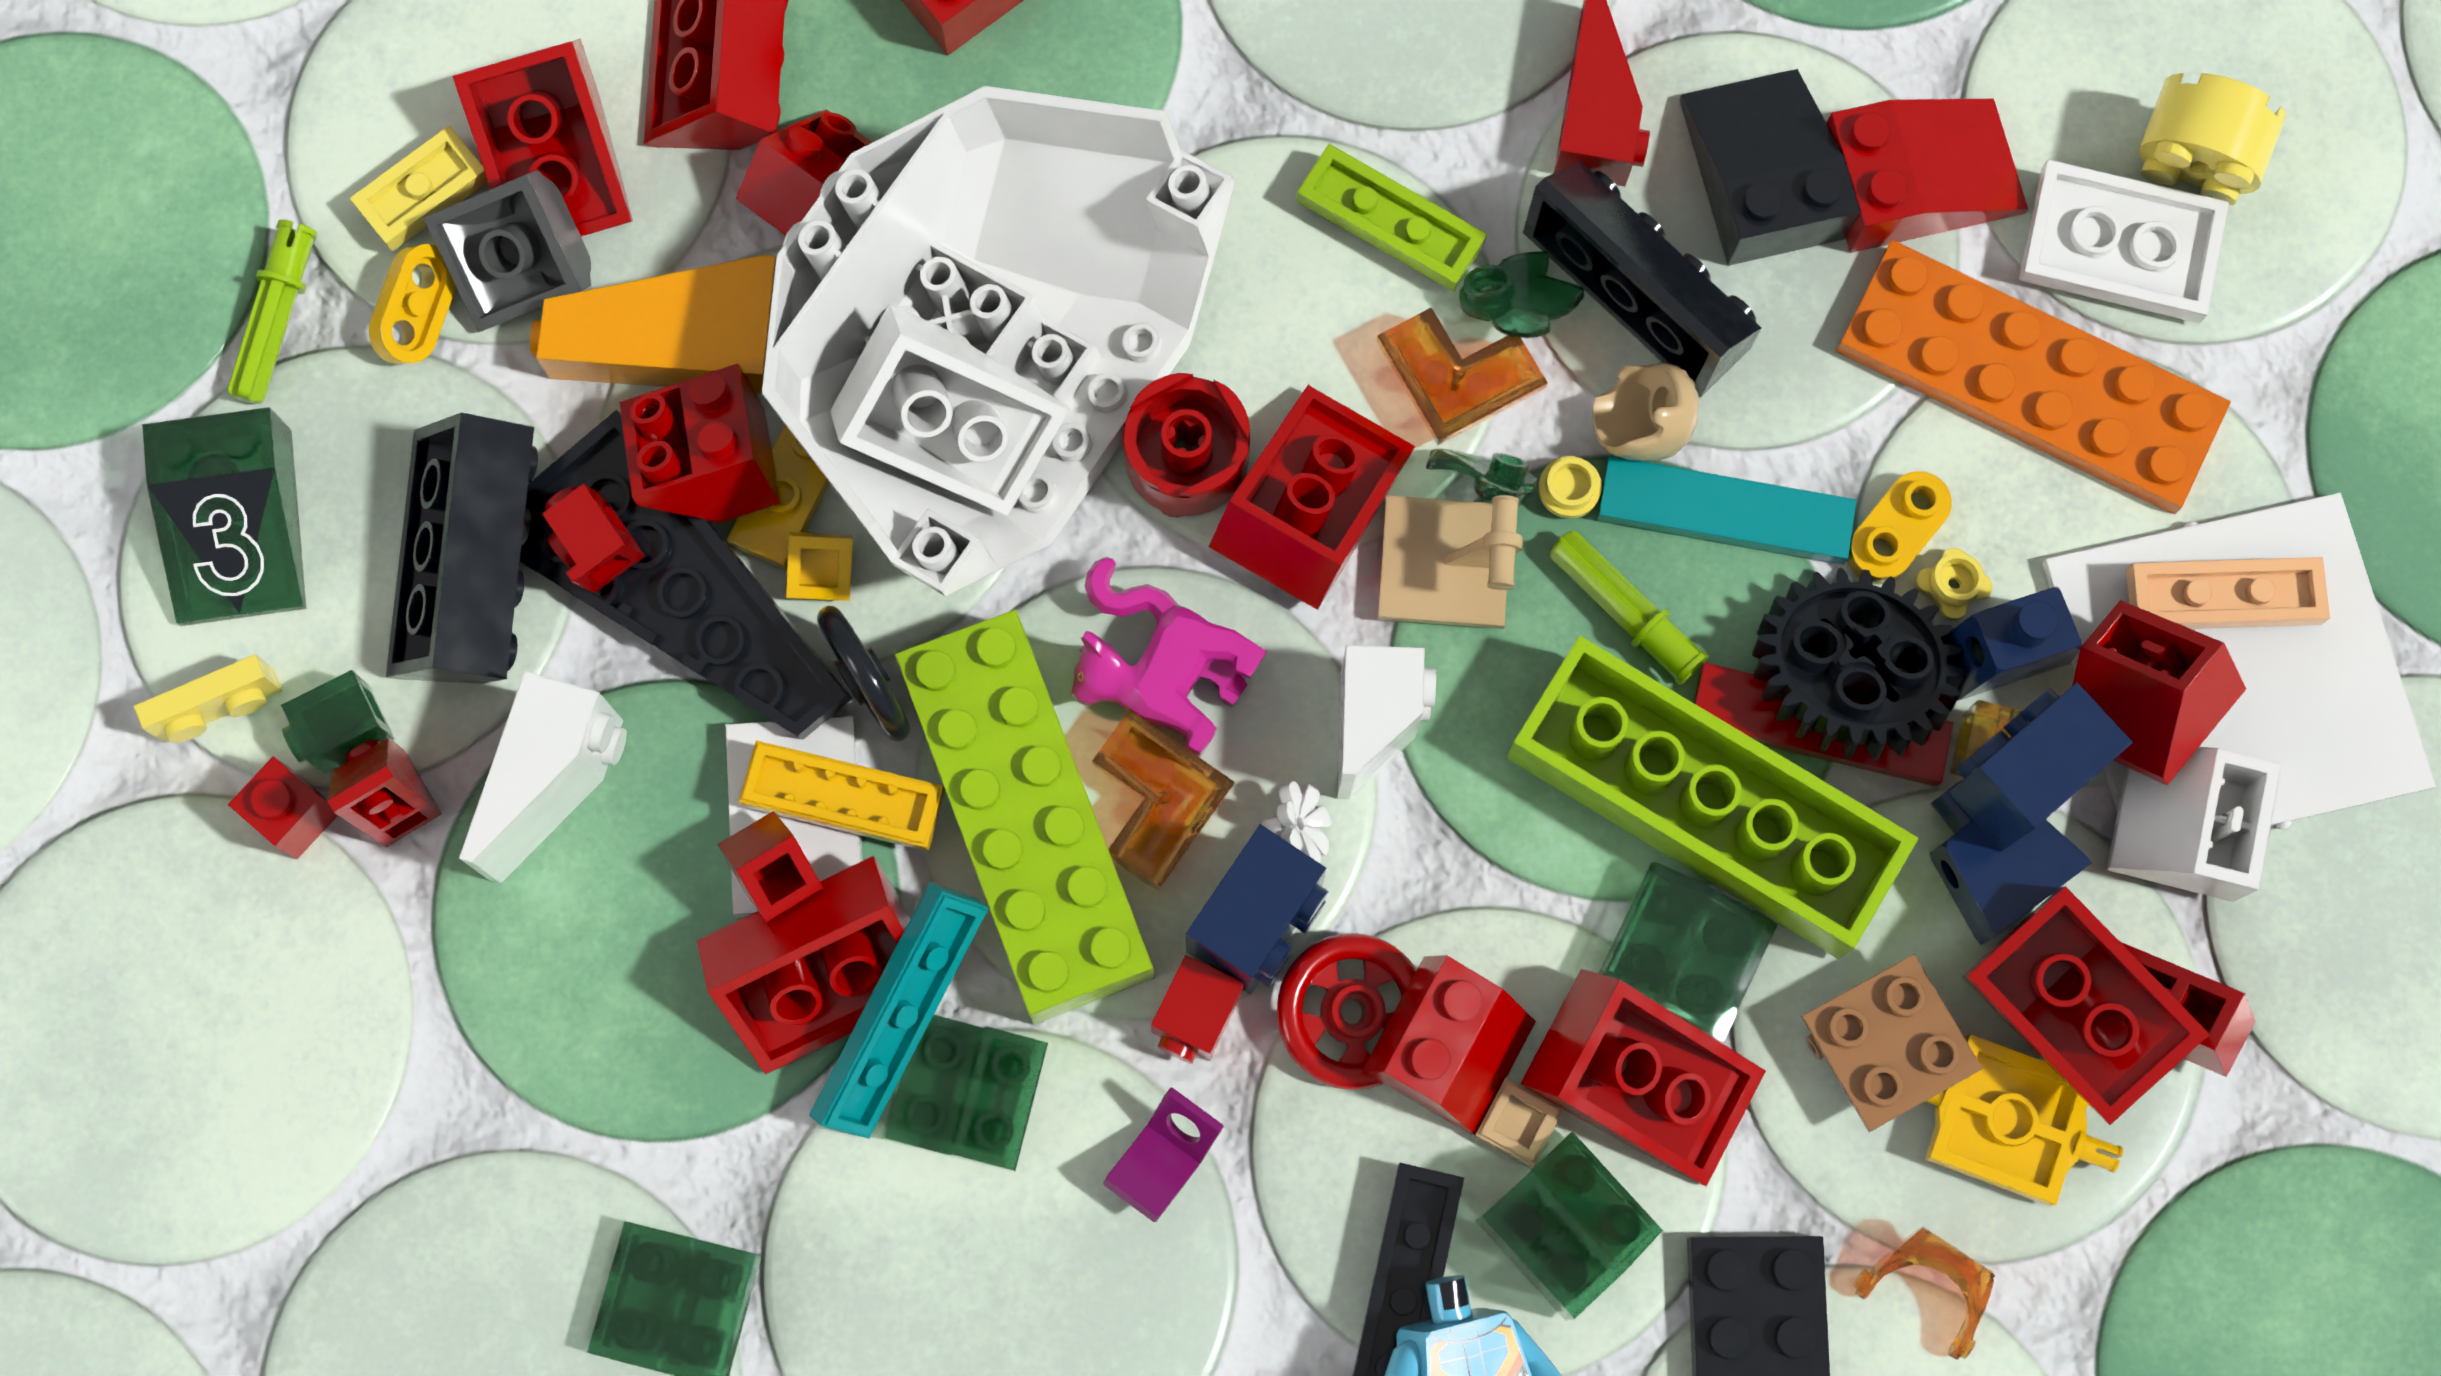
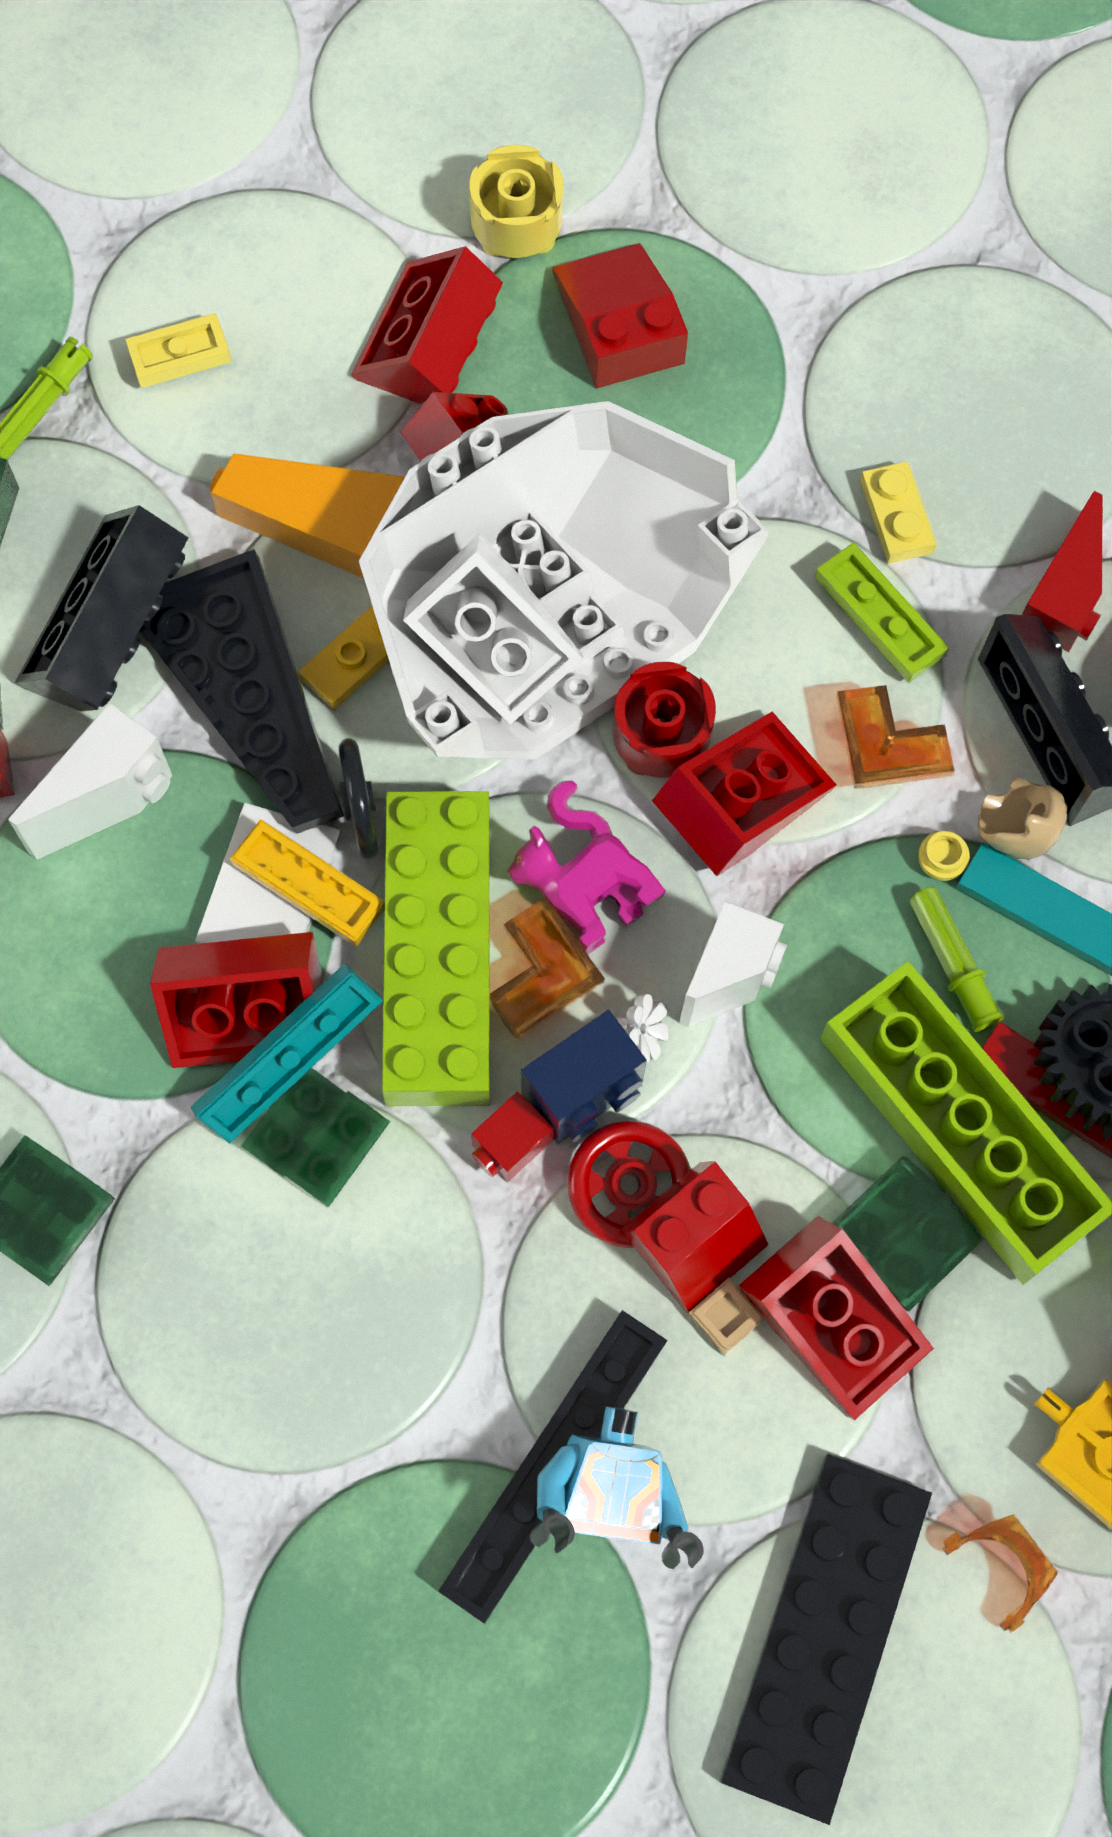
camera: 20 degrees right, 5 degrees down
yellow plate [369,244,456,364] -> none
dark grey slope [424,170,591,333] -> none
red slope [452,38,633,237] -> none
red brick [542,483,645,593] -> none
red slope [619,363,780,523] -> none
red brick [717,811,823,922] -> none
yellow plate [785,531,853,601] -> none
magenta bracket [1103,1087,1224,1222] -> none
tan plate [1378,495,1523,629] -> none
clear green plate [1426,448,1538,505] -> none
clear green plate [1459,251,1585,338] -> none
clear green slope [1475,1131,1663,1321] -> none
medium nougat hinge [1801,954,1983,1132] -> none
none -> light yellow plate [860,461,937,564]

